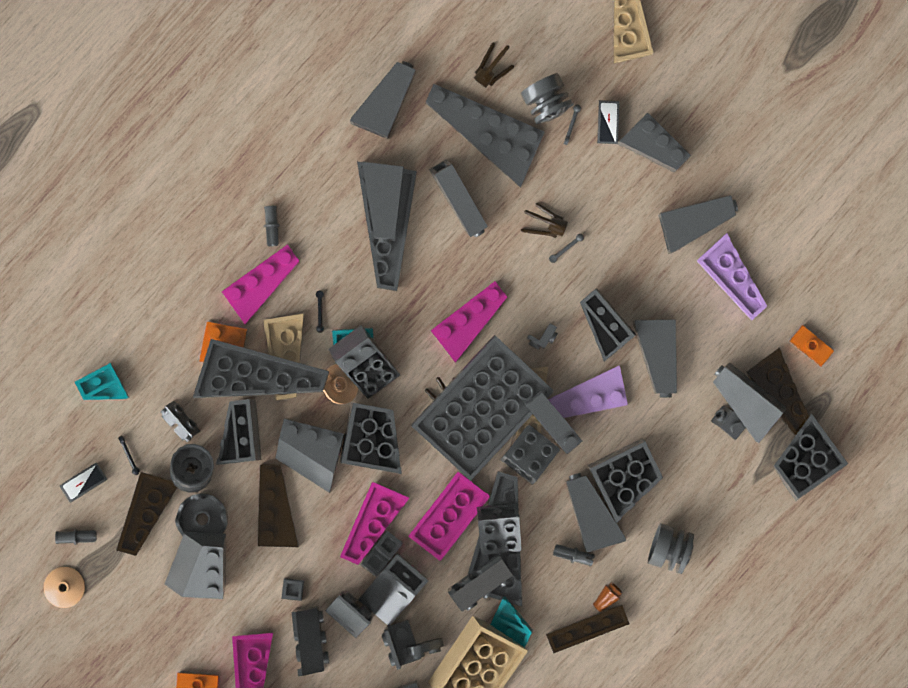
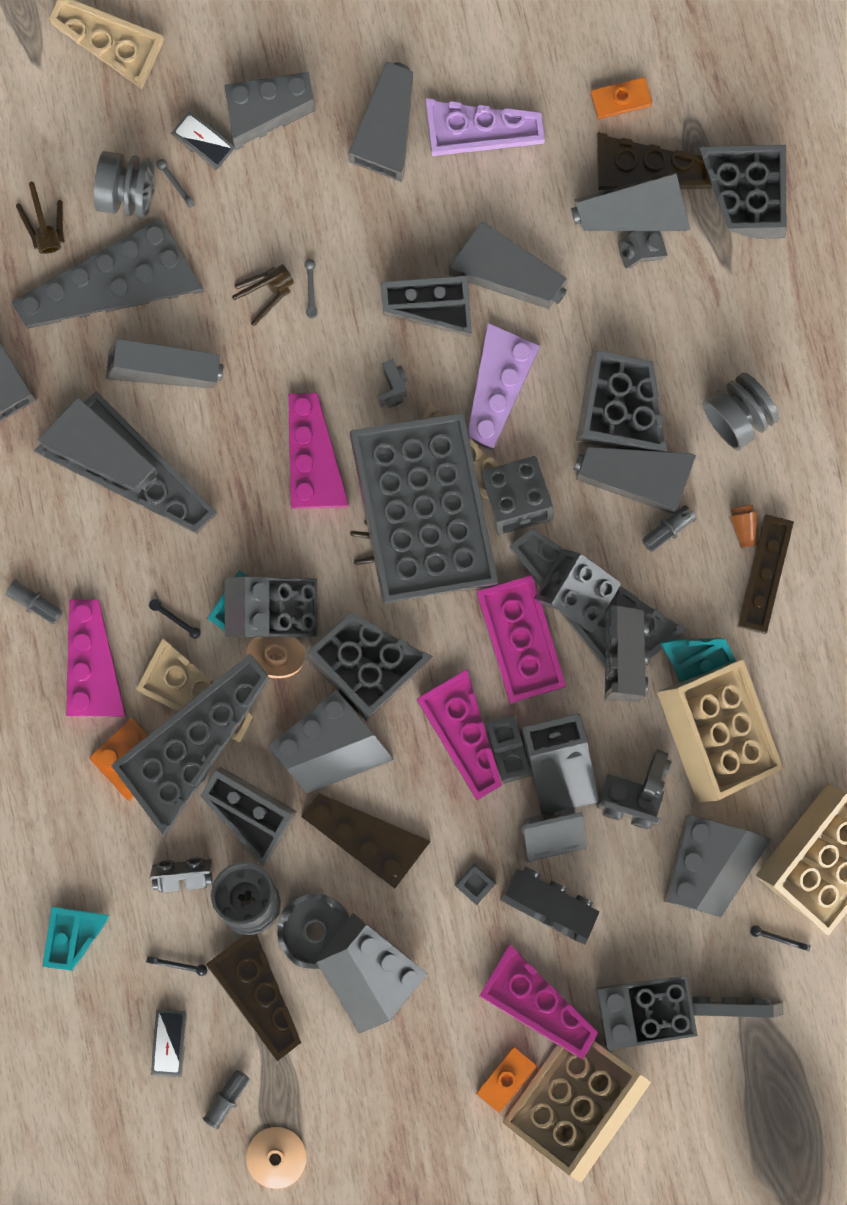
camera: 50 degrees left, 5 degrees down
dark grey slope [525,391,582,454] -> none

